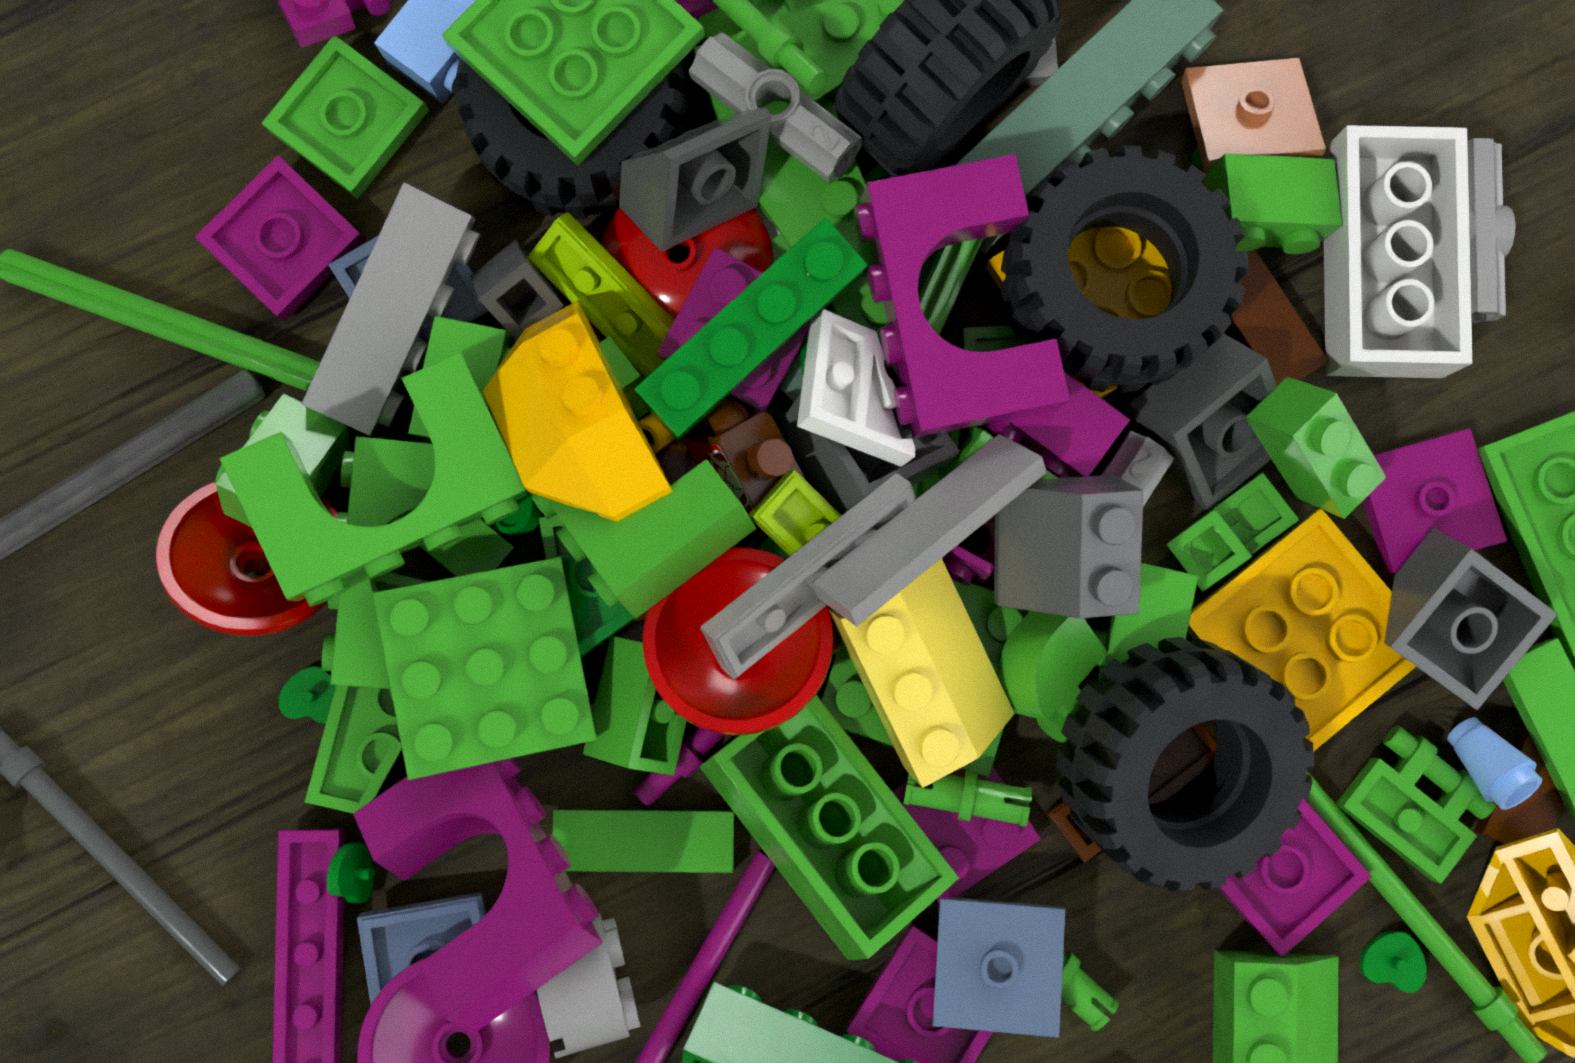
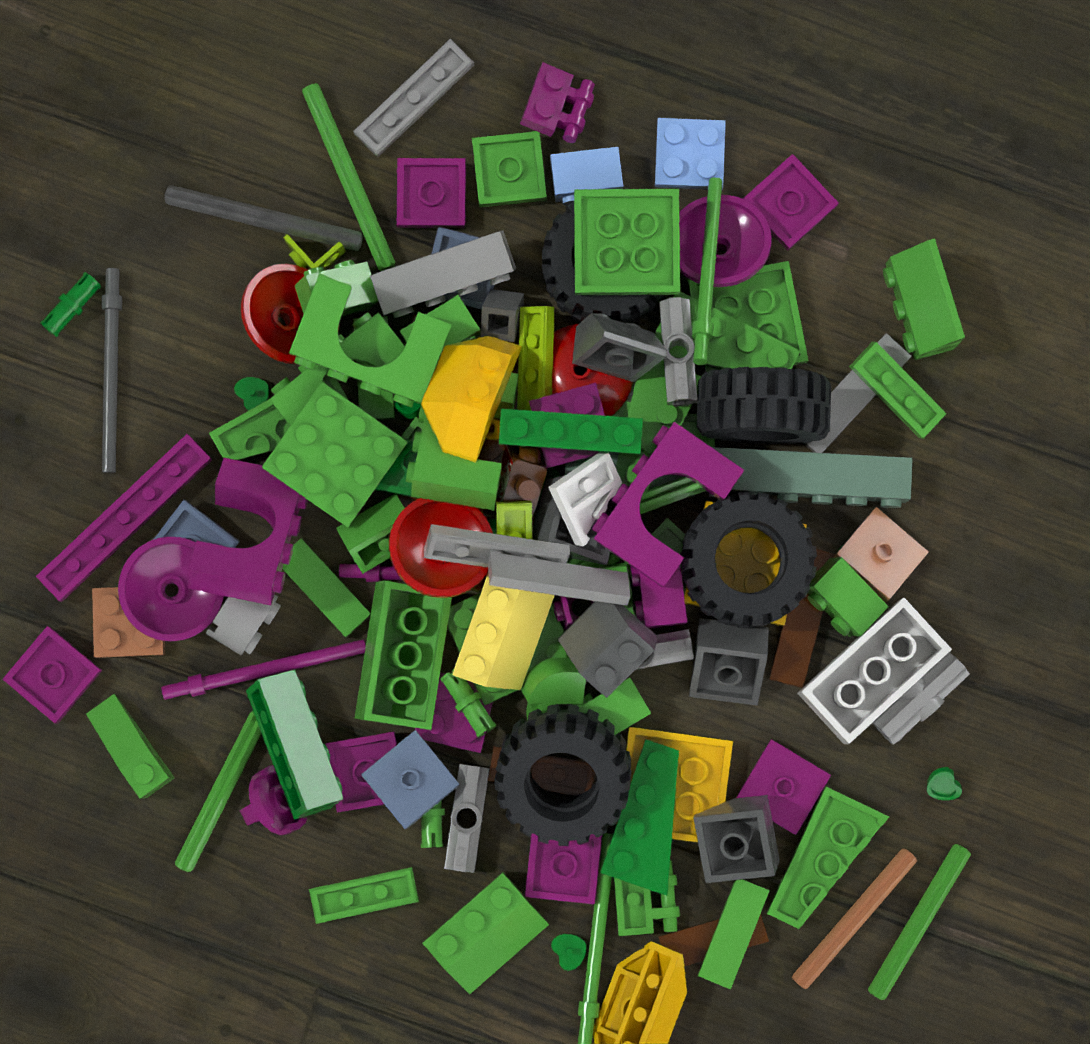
camera: 45 degrees right, 0 degrees up
green piece [326,843,375,903] -> none
bright green slope [1166,472,1299,592] -> none
bright green brick [1245,377,1386,519] -> none
light blue cone [1447,717,1542,810] -> none
none -> lime bracket [283,234,346,271]
none -> light grey tile [353,39,474,158]
none -> light grey piece [444,764,489,873]
none -> green wing [600,739,679,896]

